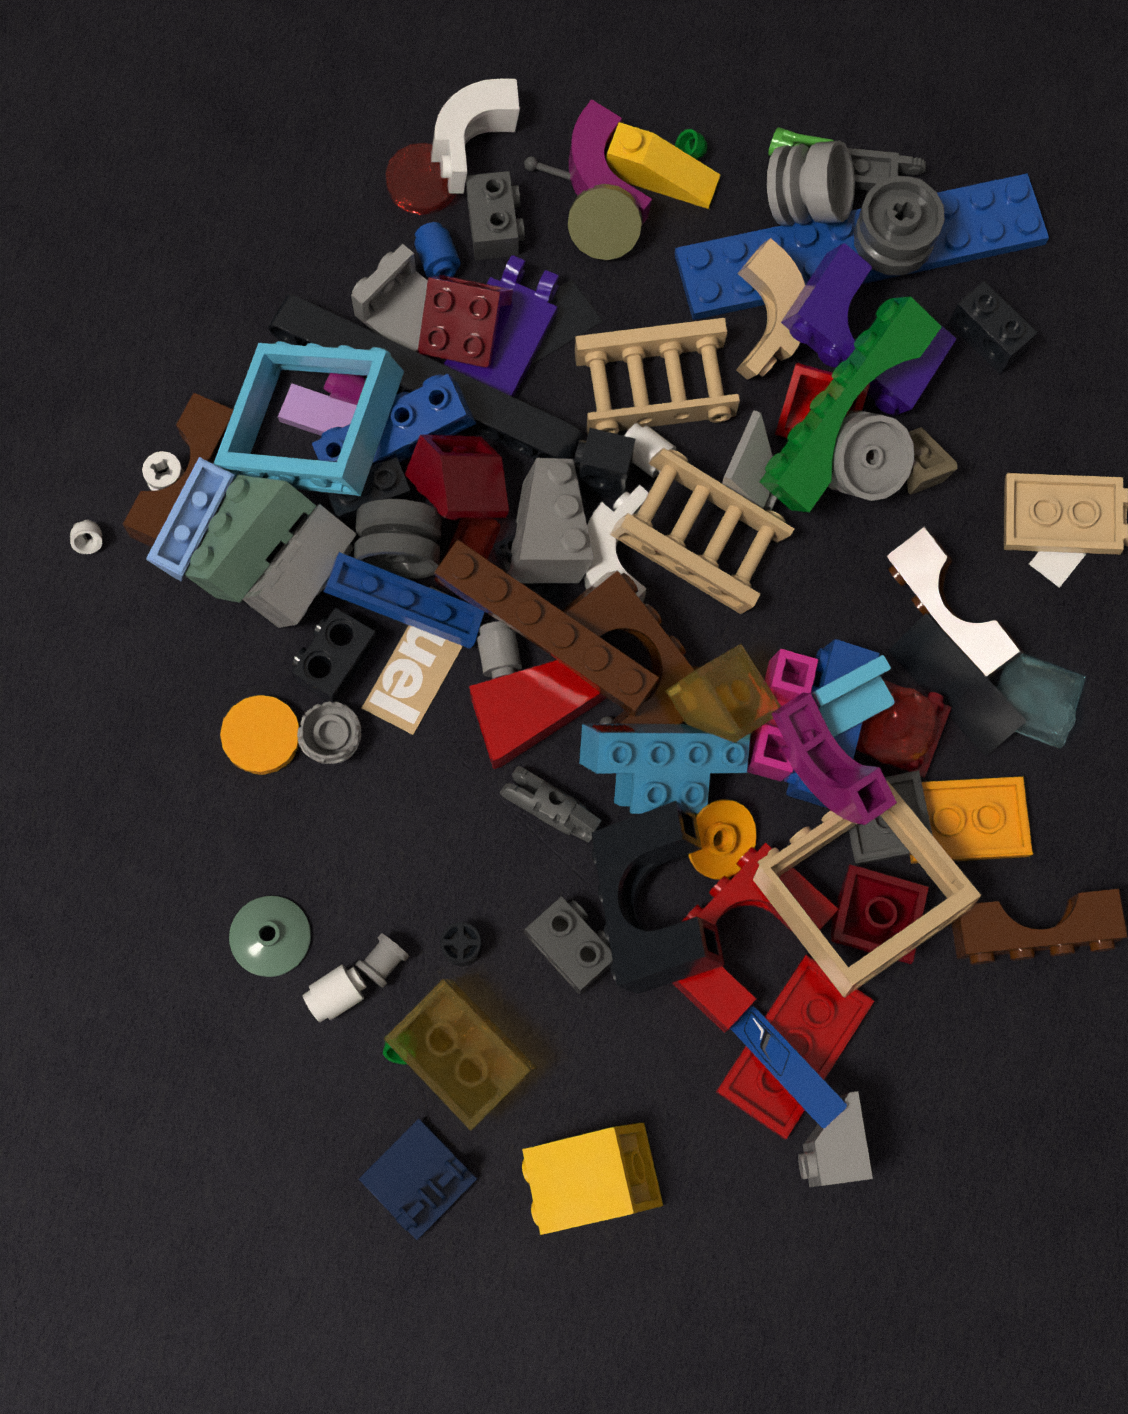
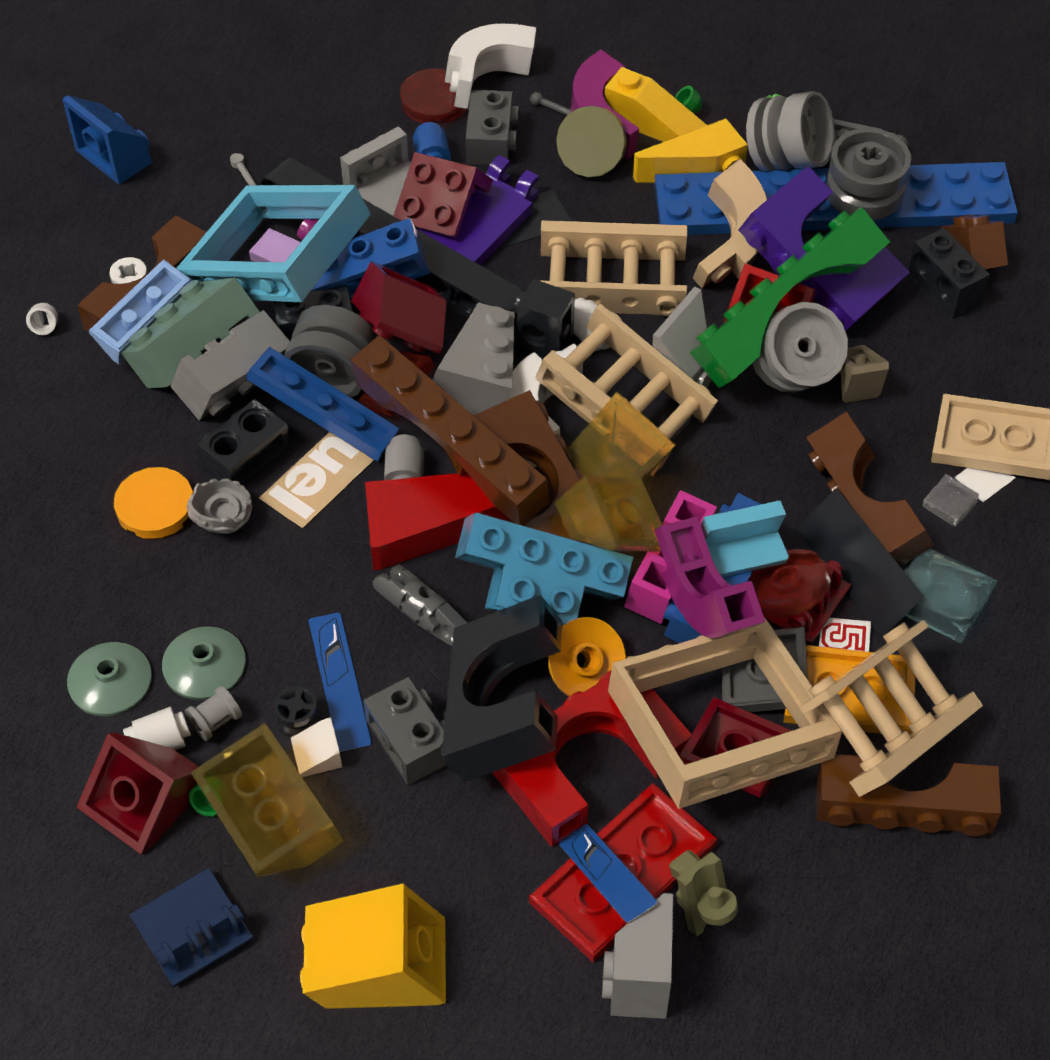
camera: 15 degrees right, 20 degrees down
none -> blue slope [62,95,151,185]
none -> dark red slope [76,732,204,854]
none -> sand green dish [162,627,246,700]
none -> light grey hinge [230,153,257,186]
none -> white slope [291,717,342,778]
none -> blue sticker [308,613,371,752]
none -> clear yellow slope [567,392,676,509]
none -> yellow slope [633,119,748,183]
none -> olive hips [669,850,738,937]
none -> tan fence [799,620,983,797]
none -> sticker [819,618,871,652]
none -> clear tile [922,474,979,527]
none -> reddish brown slope [941,215,1008,269]

